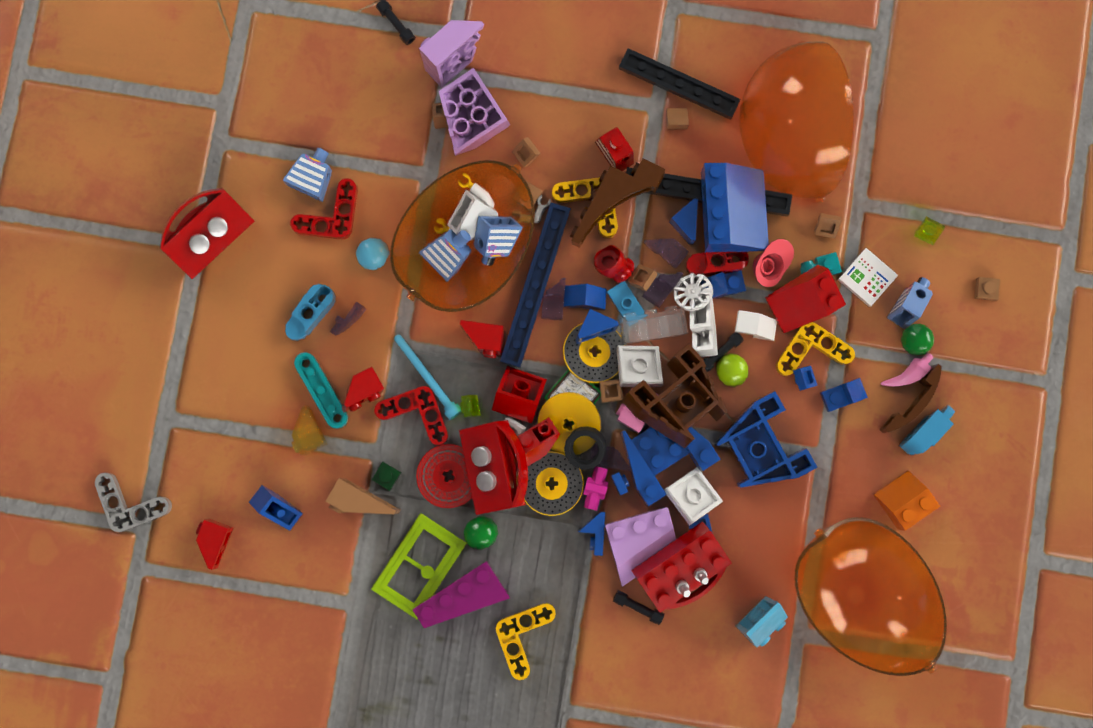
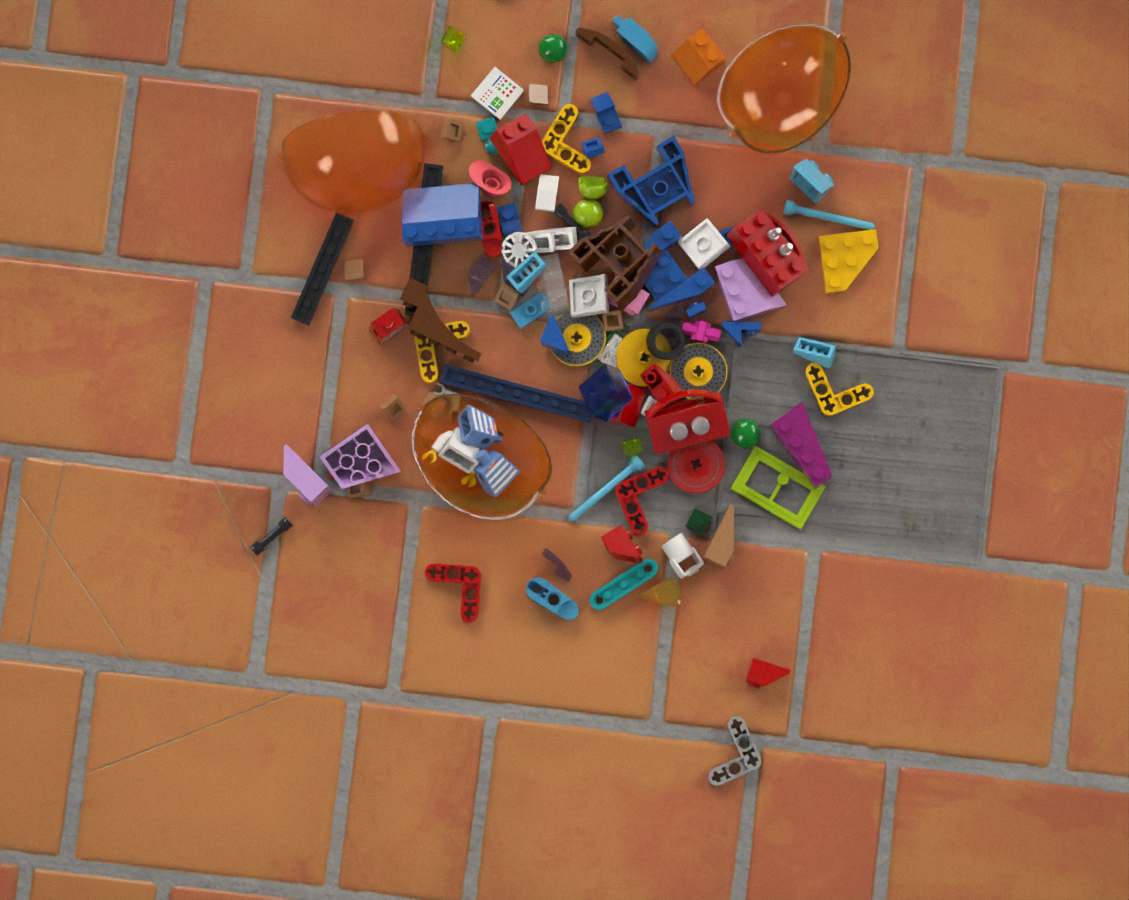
camera: 90 degrees left, 0 degrees up
red piece [160,187,255,279] -> none
blue slope [249,485,303,531] -> none
medium blue torso [283,148,332,202] -> none
medium azure hair [356,238,390,270] -> none
red slope [460,320,505,359] -> none
slope [541,278,566,320] -> none
blue slope [563,284,607,310] -> none
red hair [594,245,634,283] -> none
black bar [613,590,665,625] -> none
blue slope [669,199,698,245] -> none
bright pink bar [881,353,933,386] -> none
medium blue torso [887,277,933,329] -> none
none -> medium azure slope [506,251,547,293]
none -> slope [528,84,548,105]
none -> lime hair [579,176,608,199]
none -> clear blue brick [579,363,633,422]
none -> white piece [661,533,704,578]
none -> medium azure piece [783,200,875,230]
none -> medium azure slope [793,337,836,368]
none -> yellow plate [818,229,879,294]

